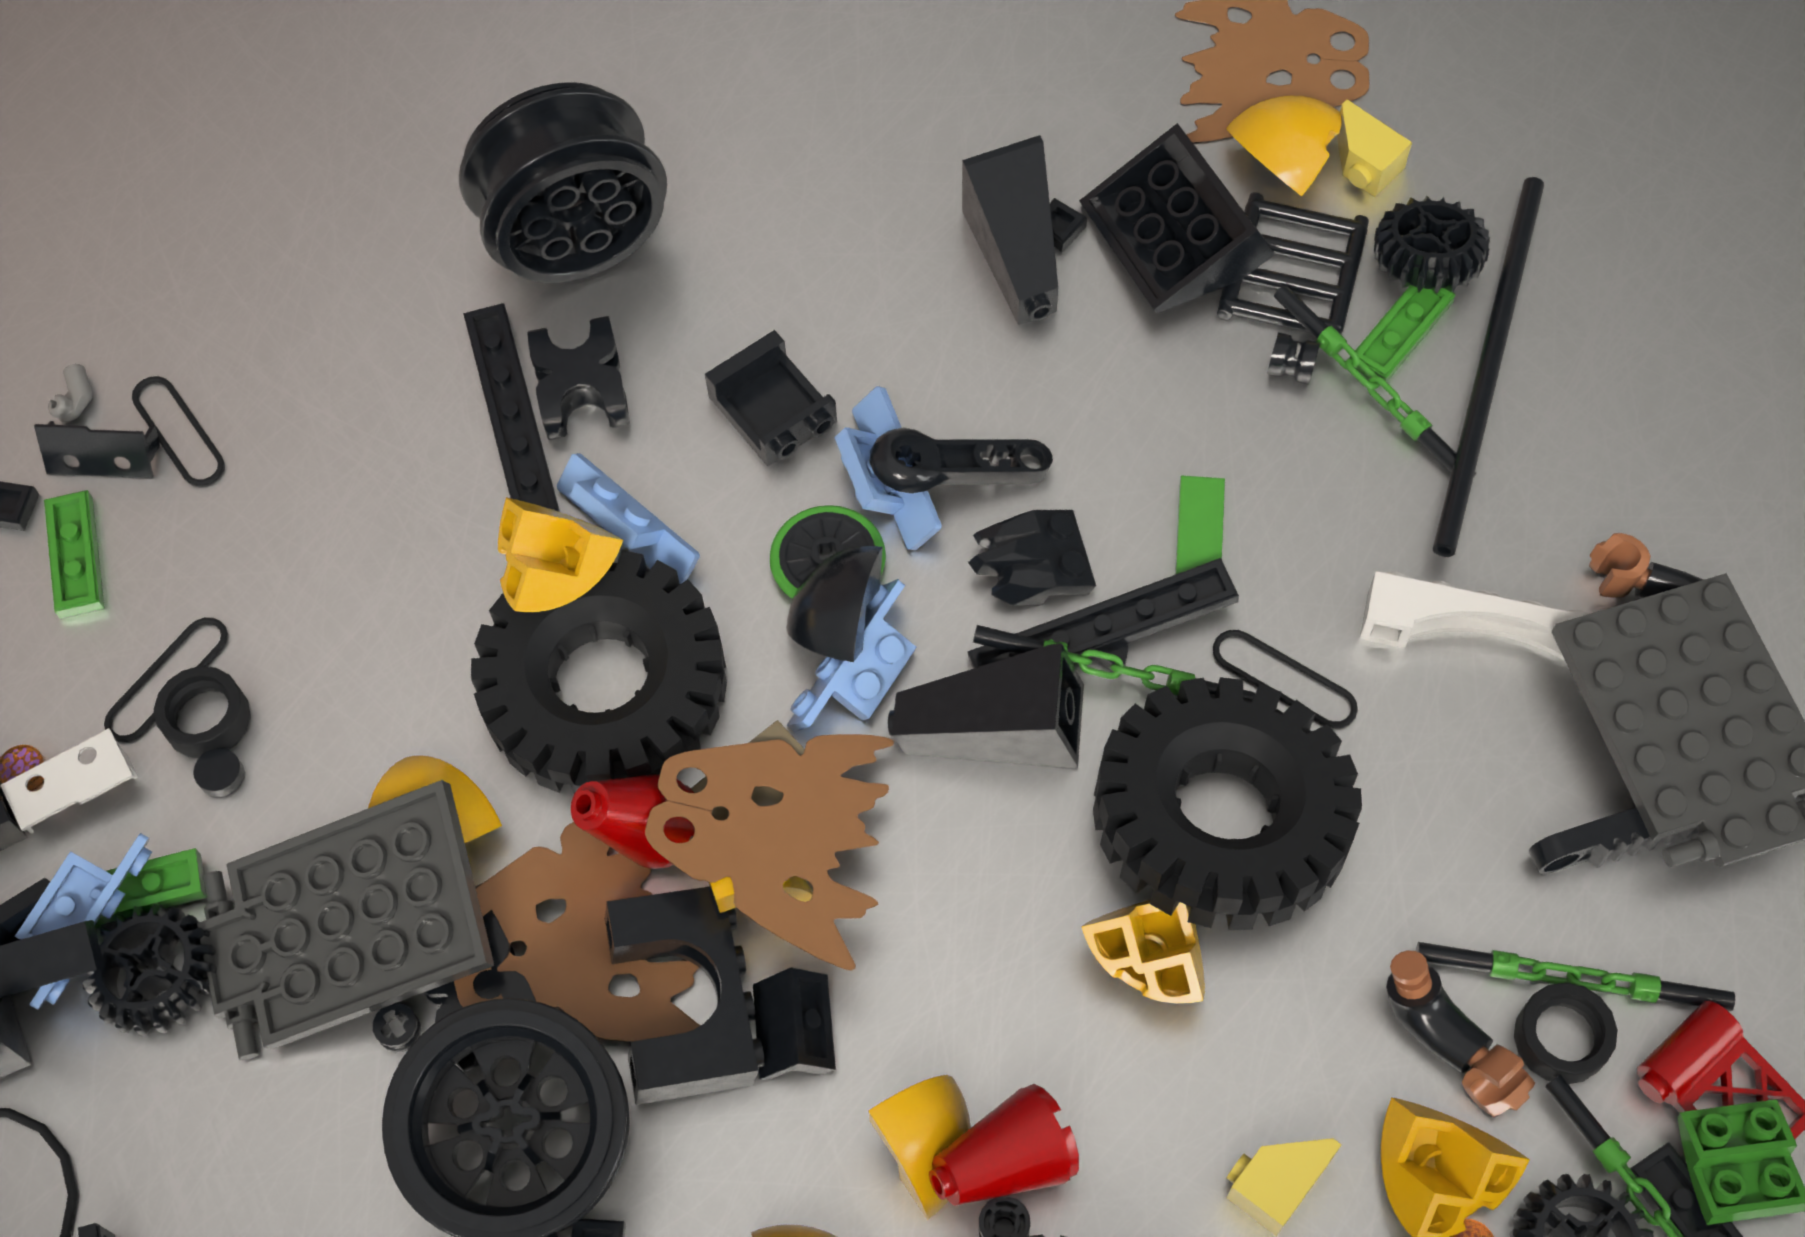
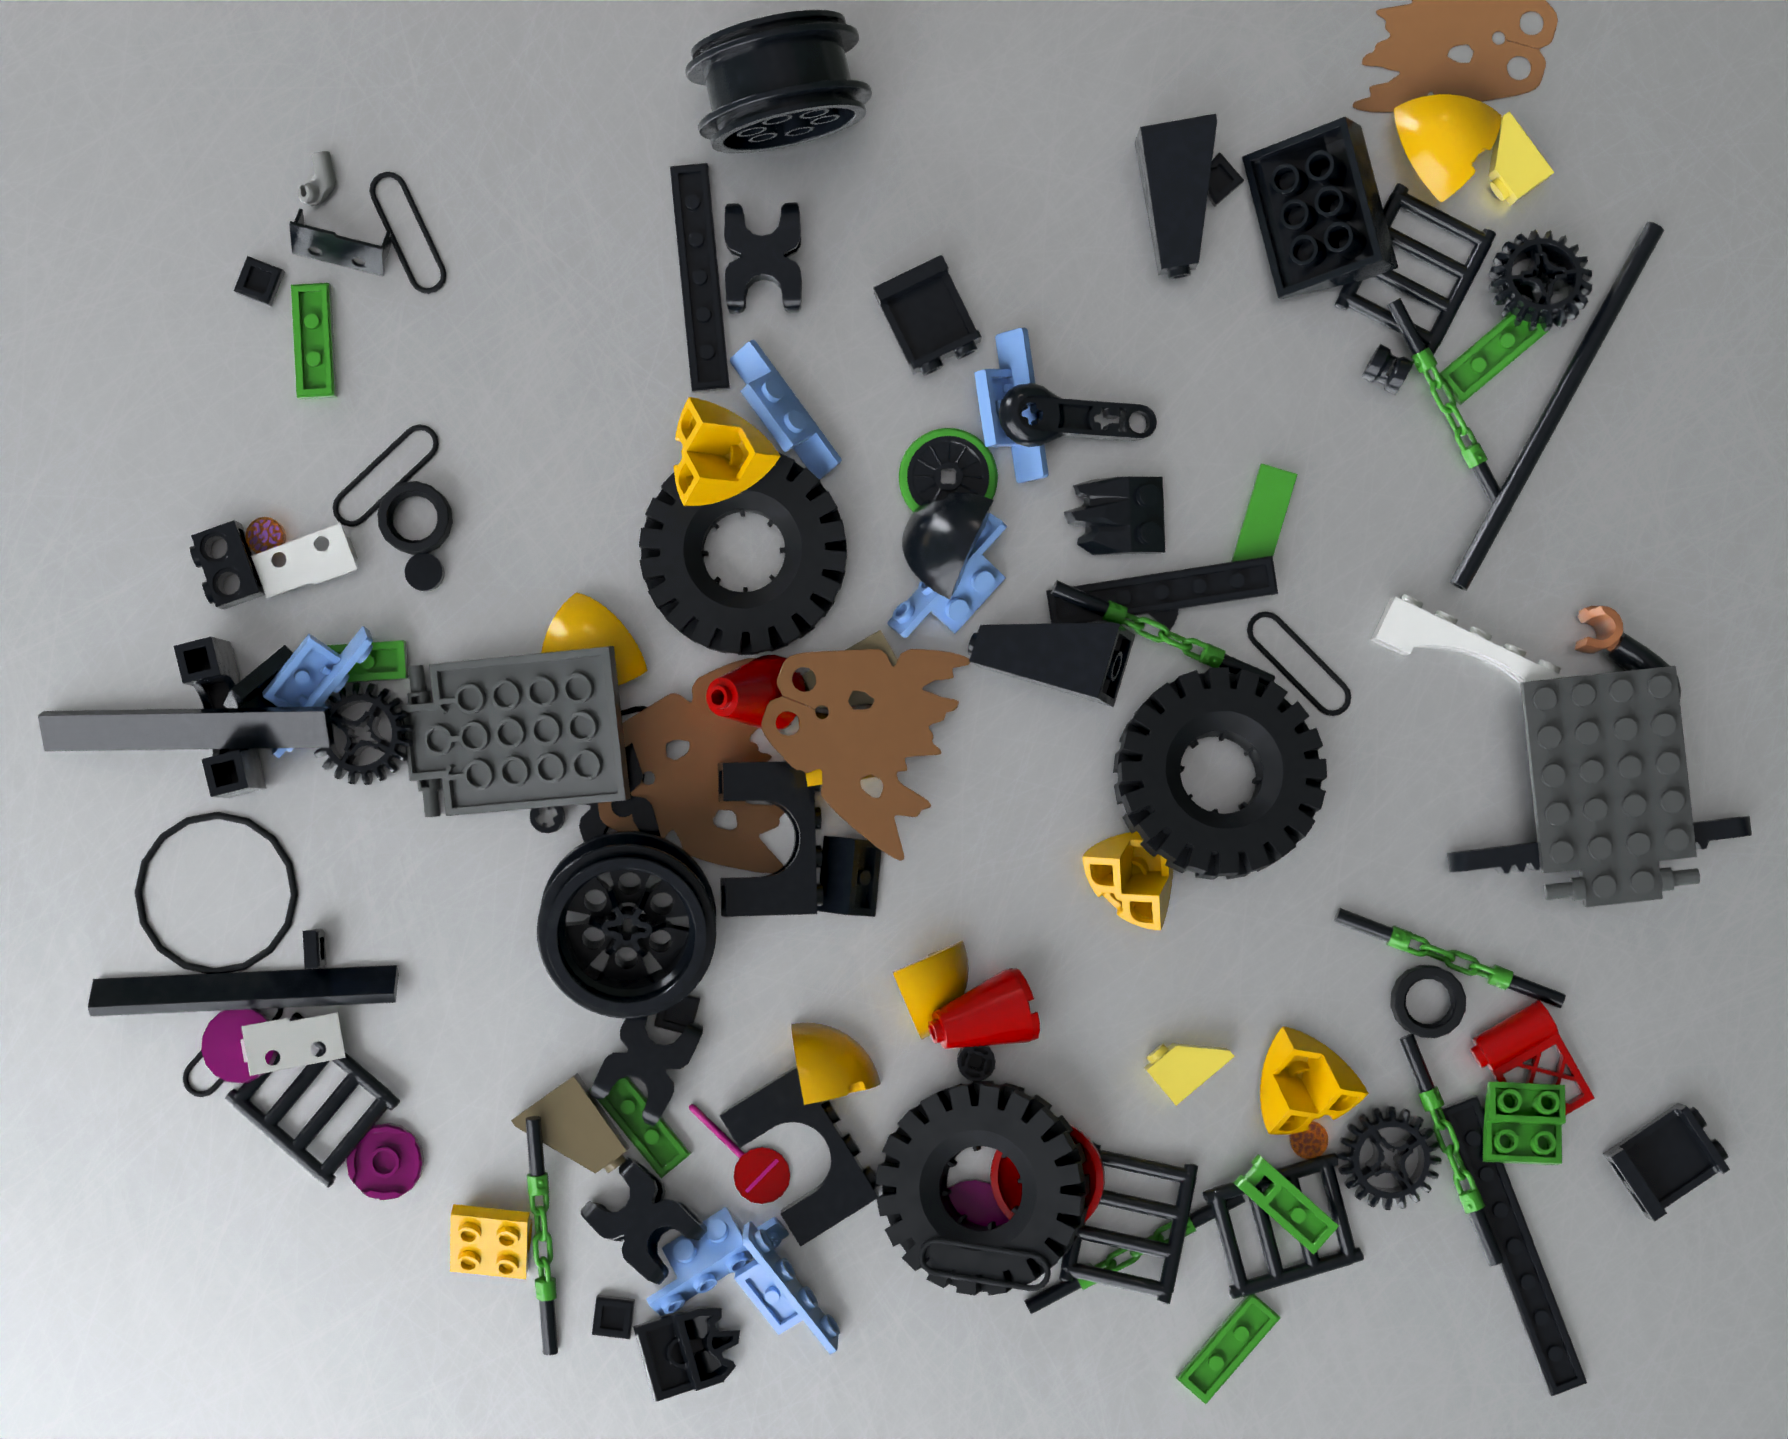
camera: 10 degrees right, 25 degrees up
piece [1386,950,1535,1117] -> none

